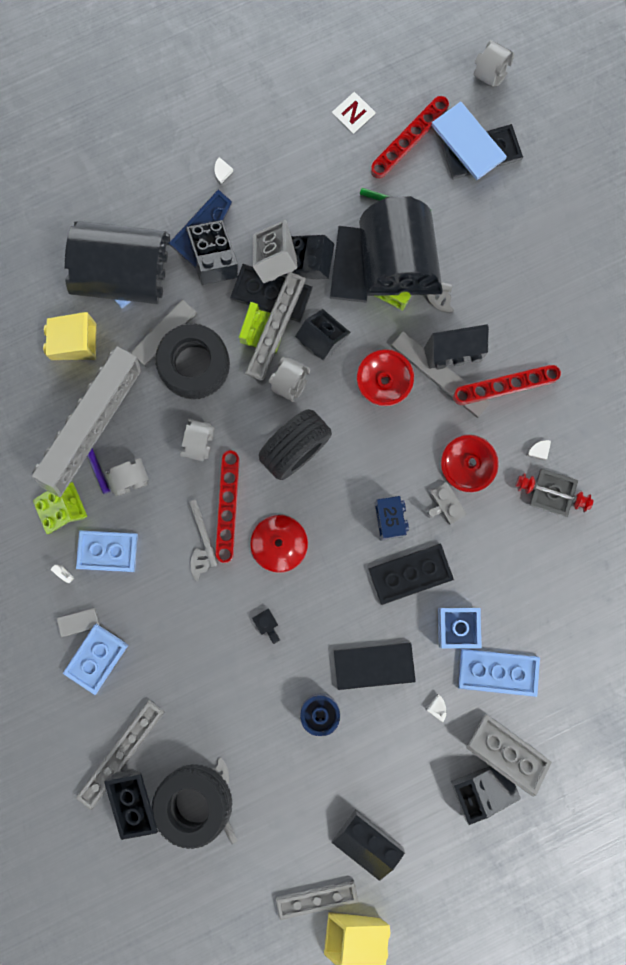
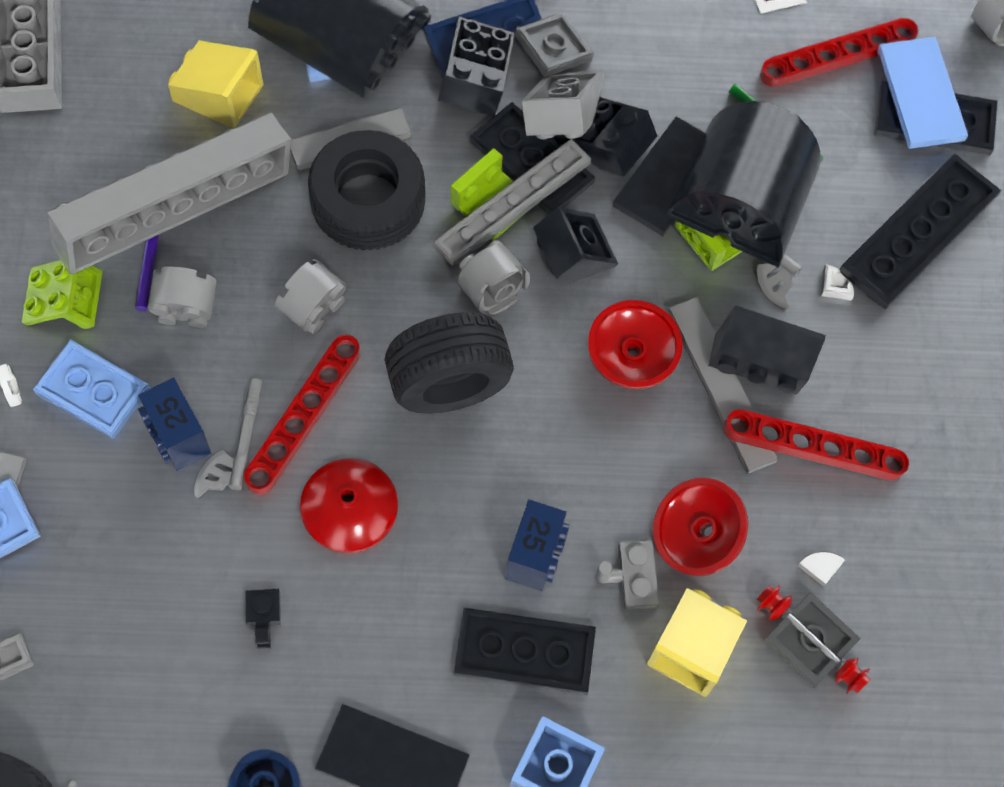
camera: 20 degrees right, 15 degrees down
none -> dark blue brick [137,377,212,471]
none -> dark grey tile [514,12,594,77]
none -> light yellow slope [646,588,747,698]
none -> white tile [821,264,854,300]
none -> black plate [839,154,1002,310]

